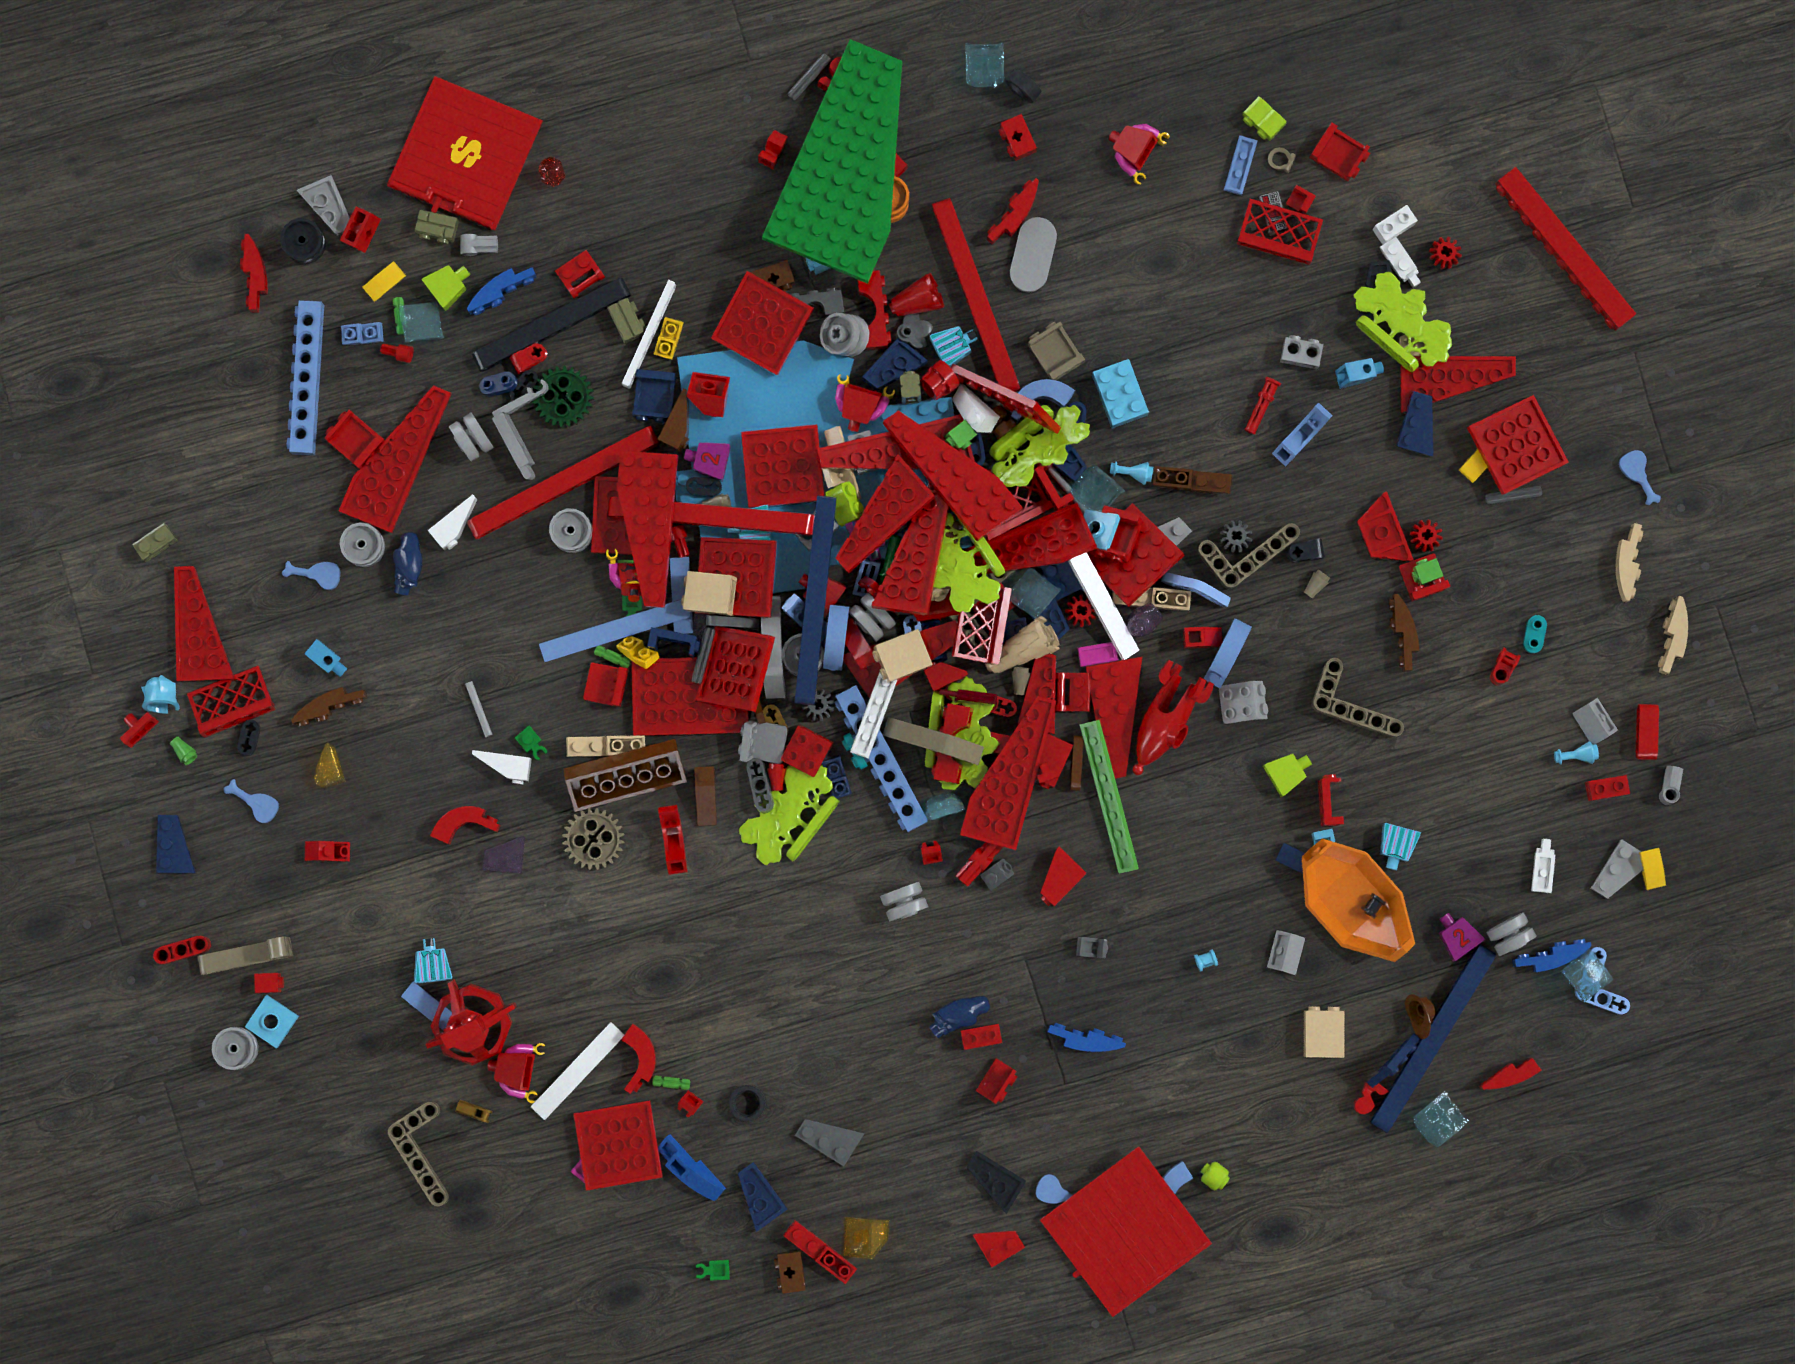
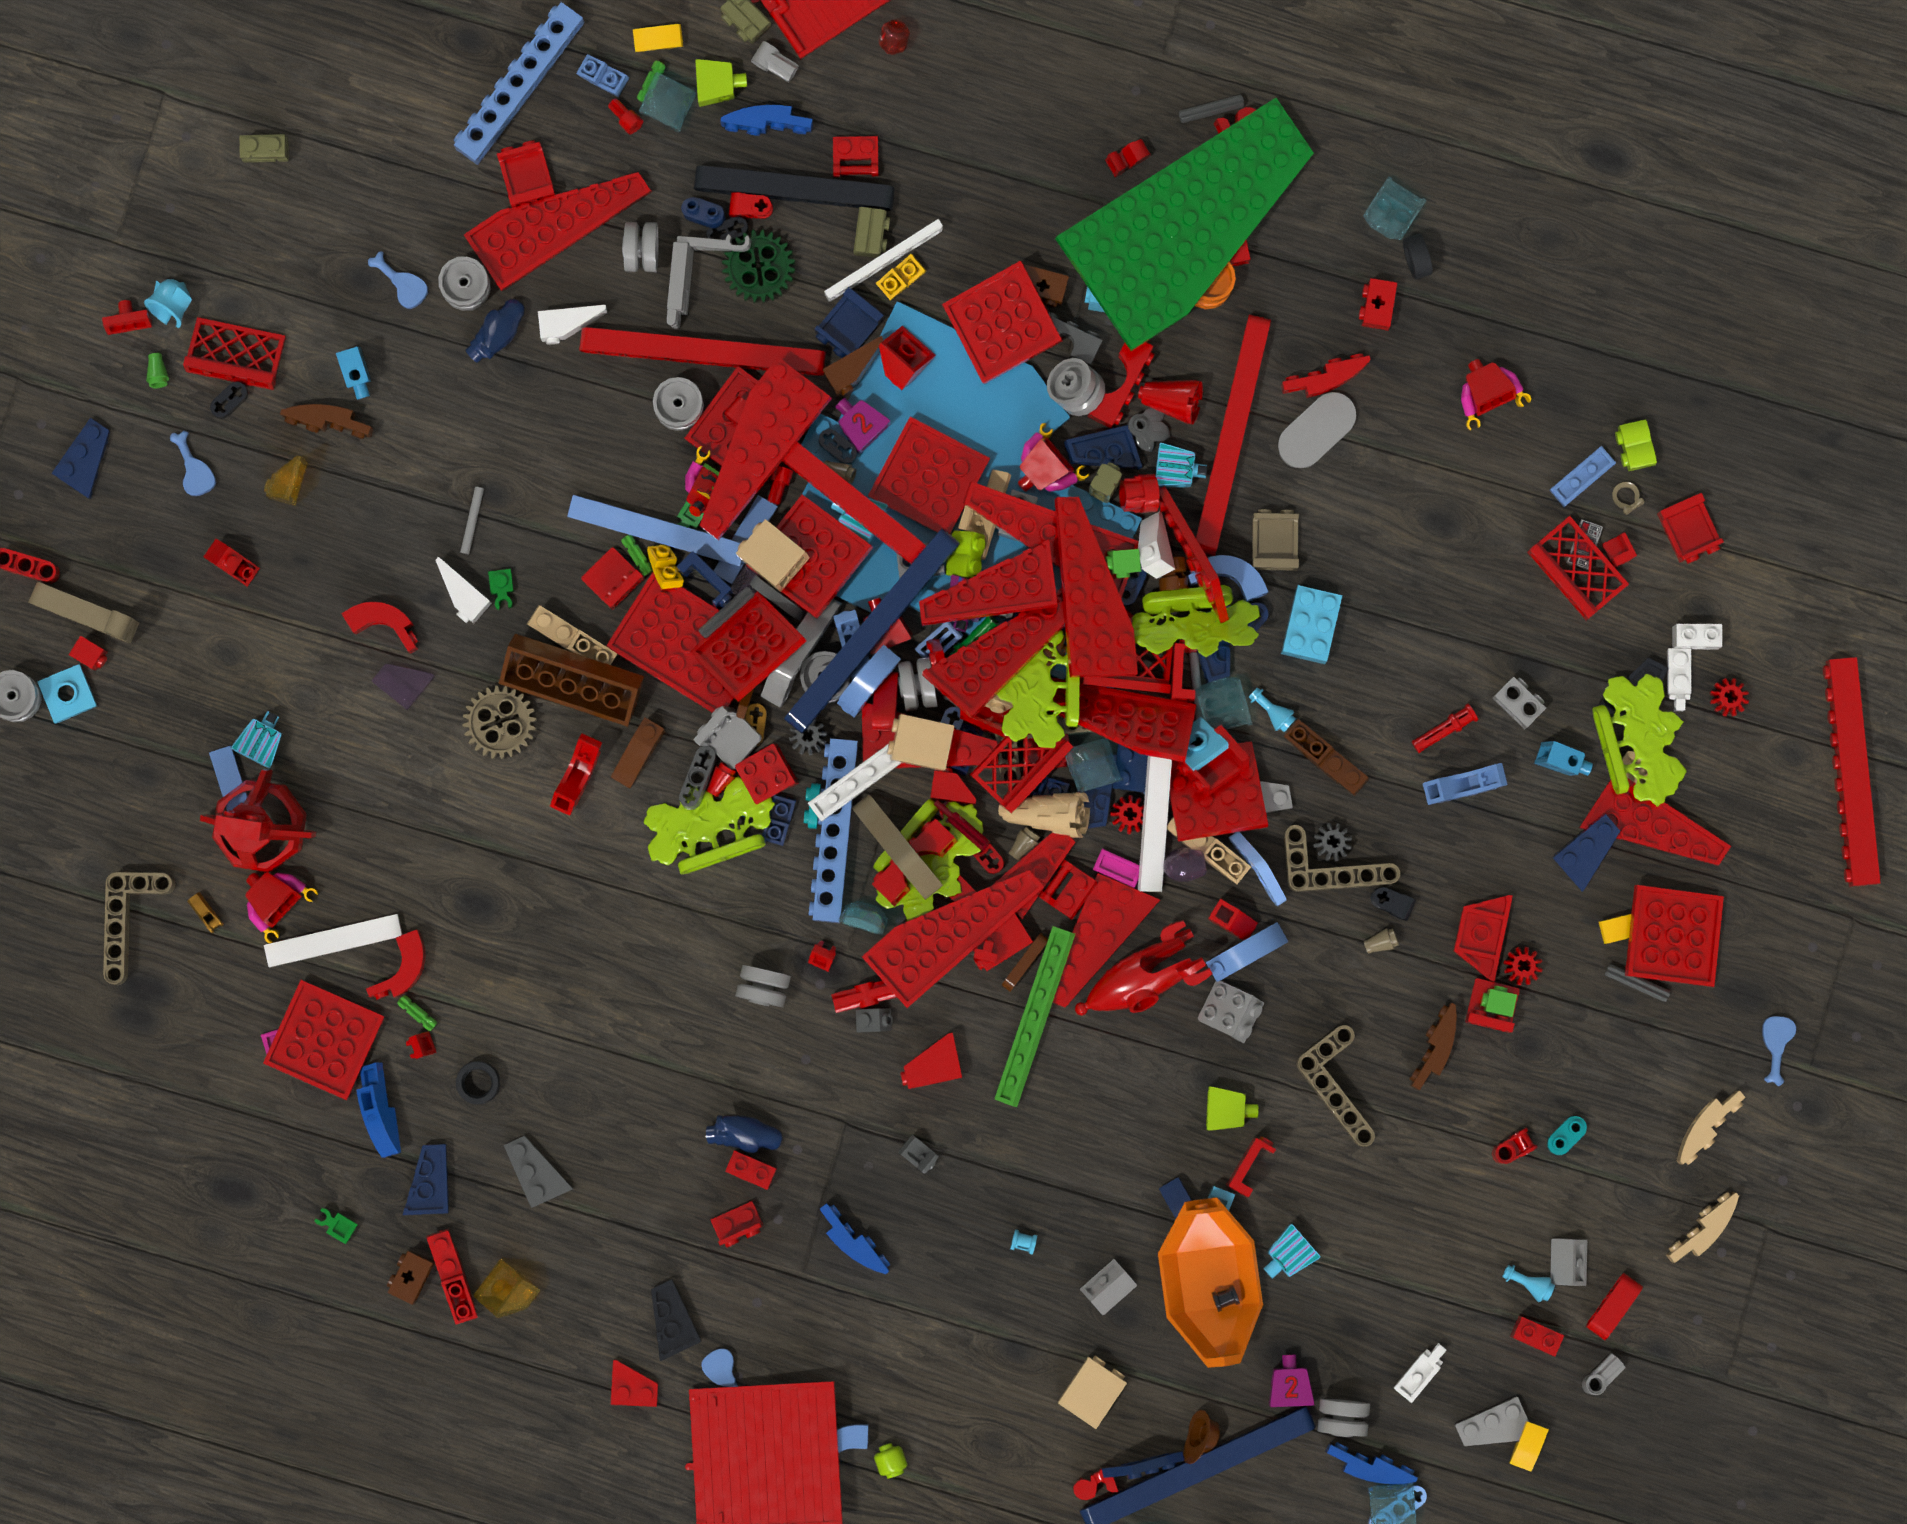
camera: 30 degrees right, 0 degrees up
red wing [174,566,235,682] -> none

